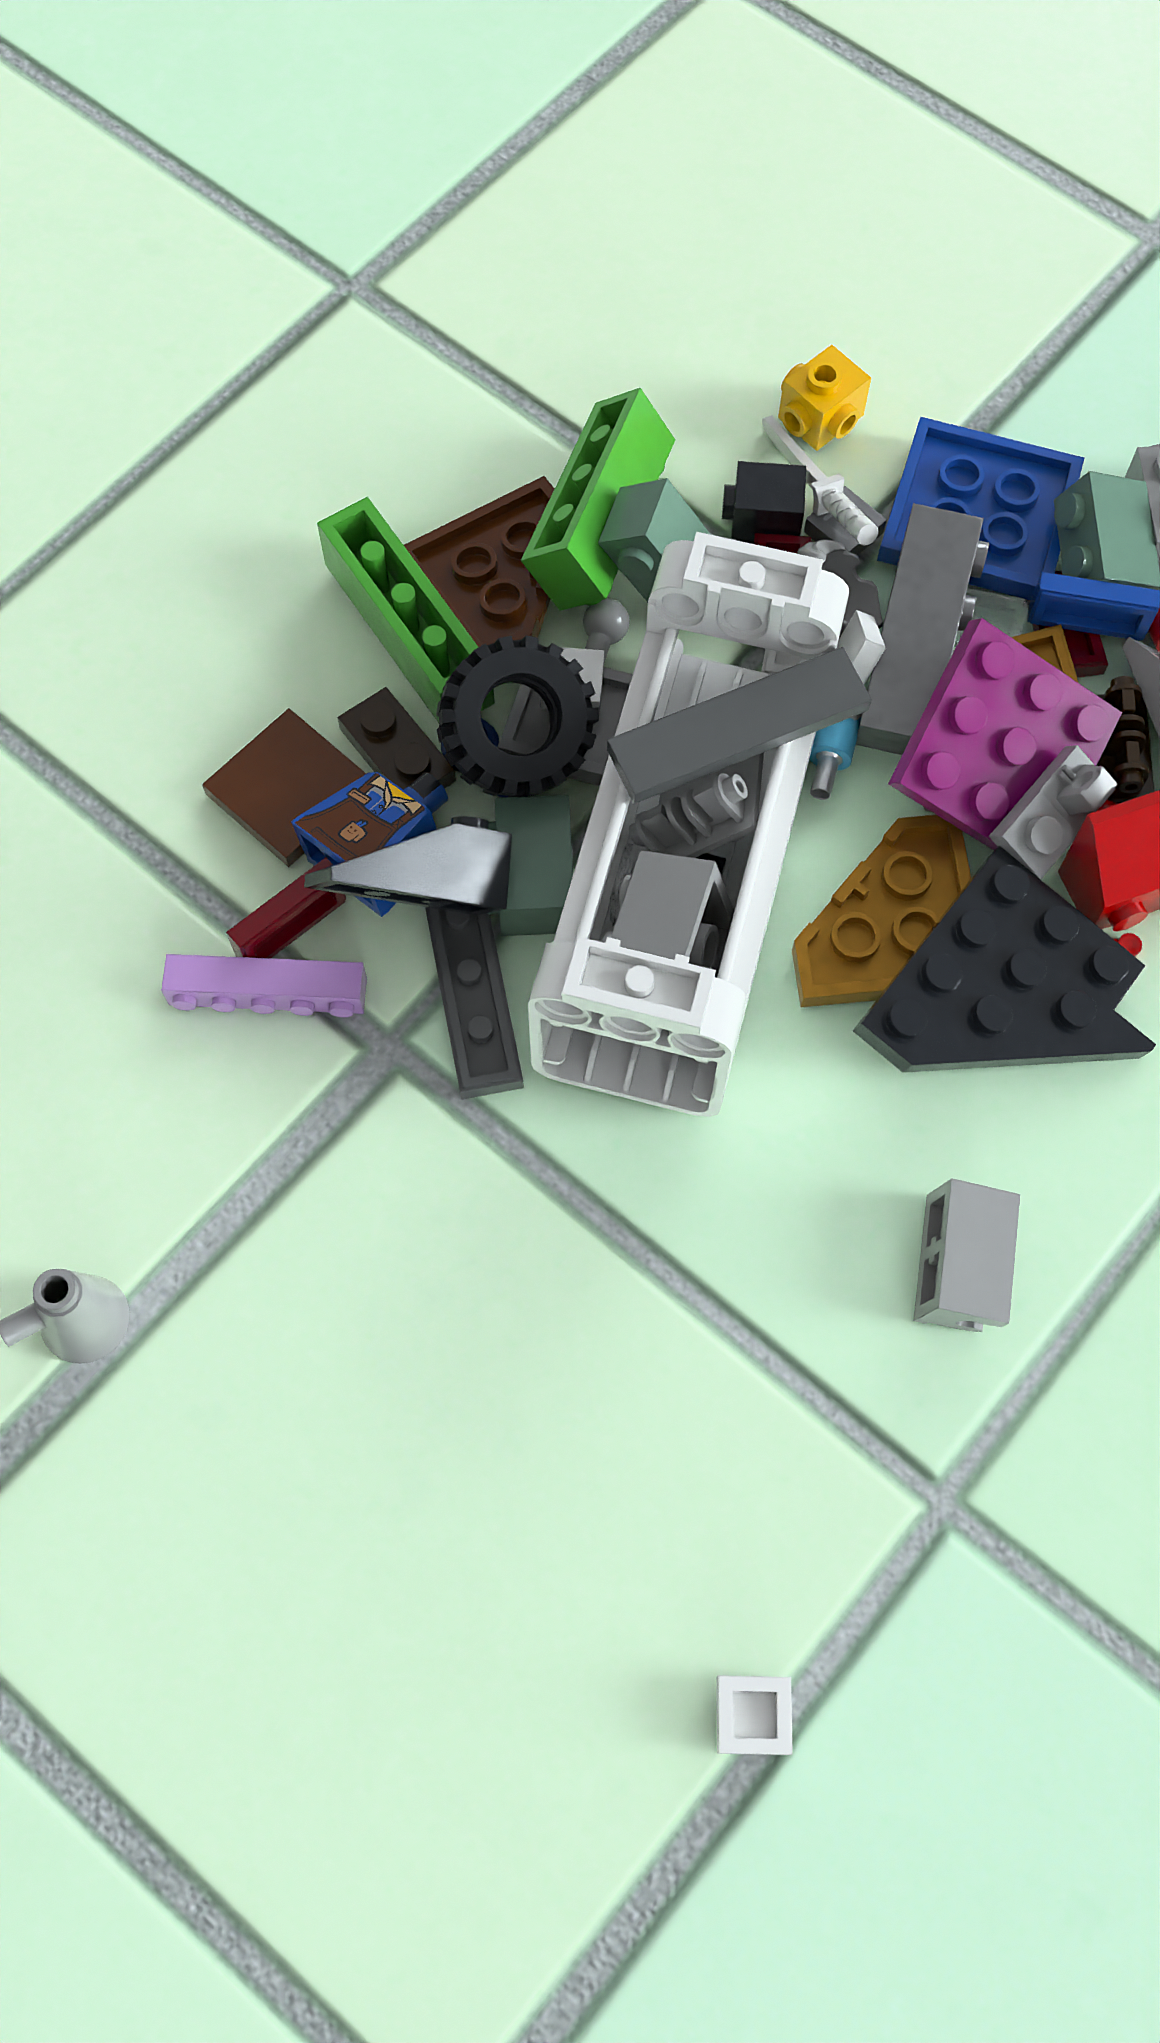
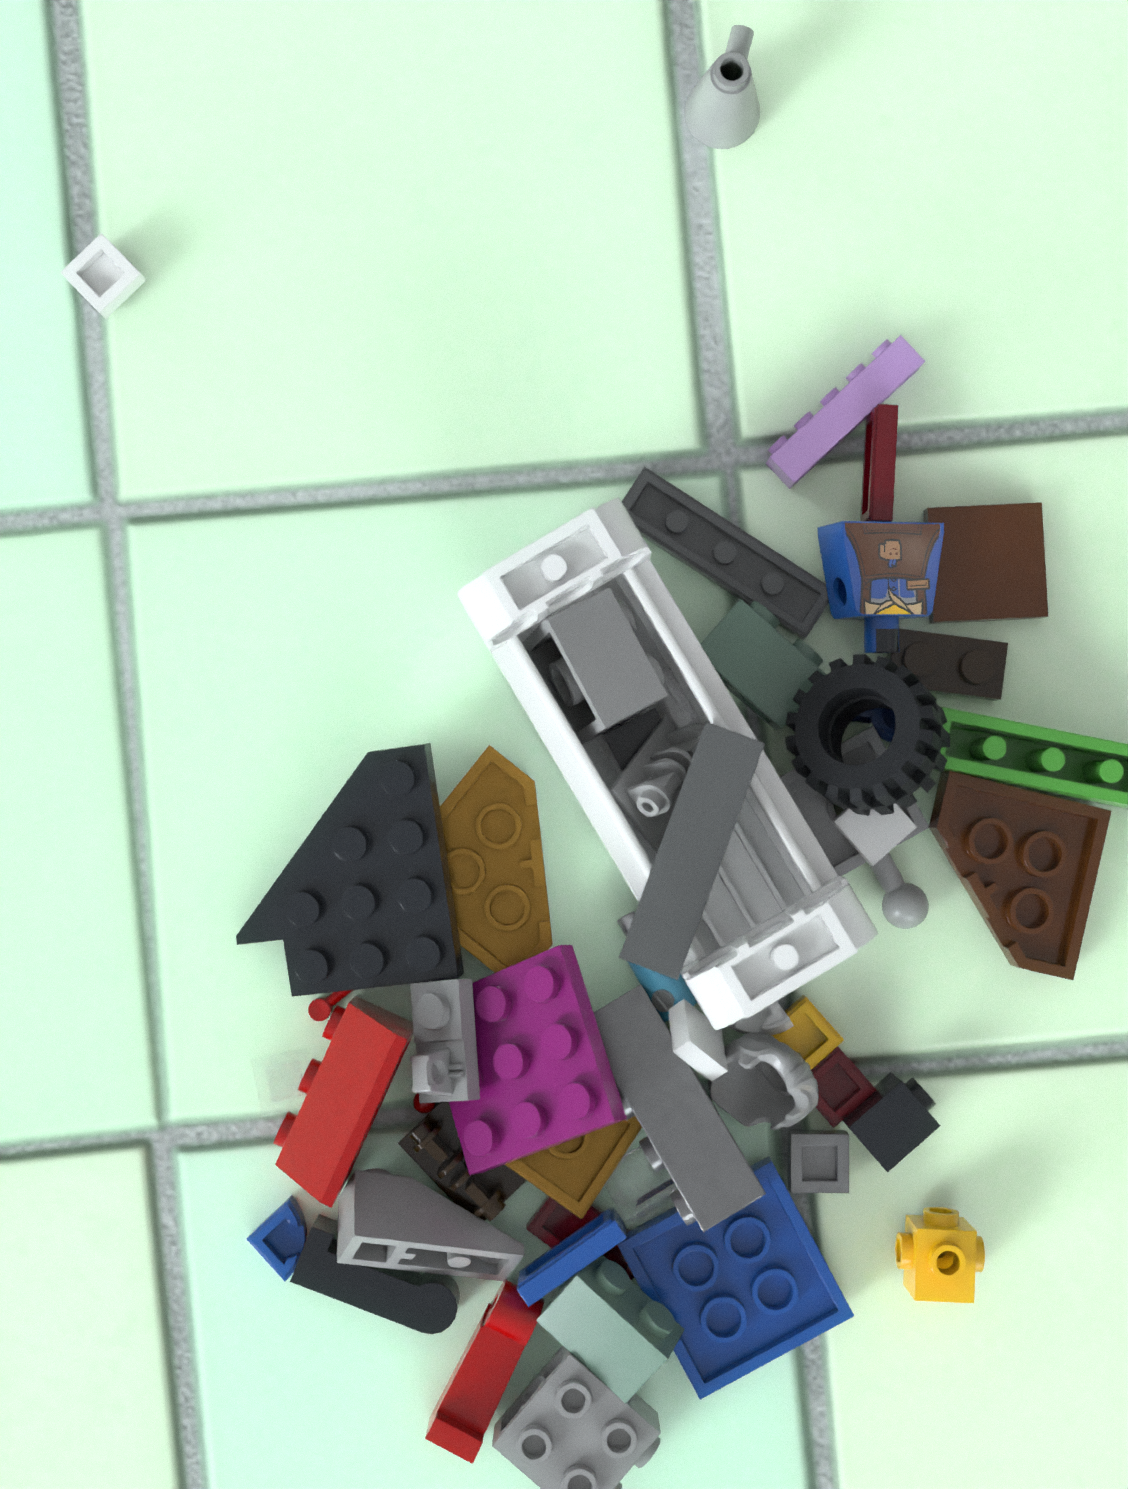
camera: 135 degrees right, 20 degrees up
slope [304,816,512,915] -> none
bright green brick [521,388,676,611] -> none
sand green brick [598,478,711,603] -> none
white sword [762,415,879,546] -> none
light grey hinge [913,1178,1020,1332] -> none

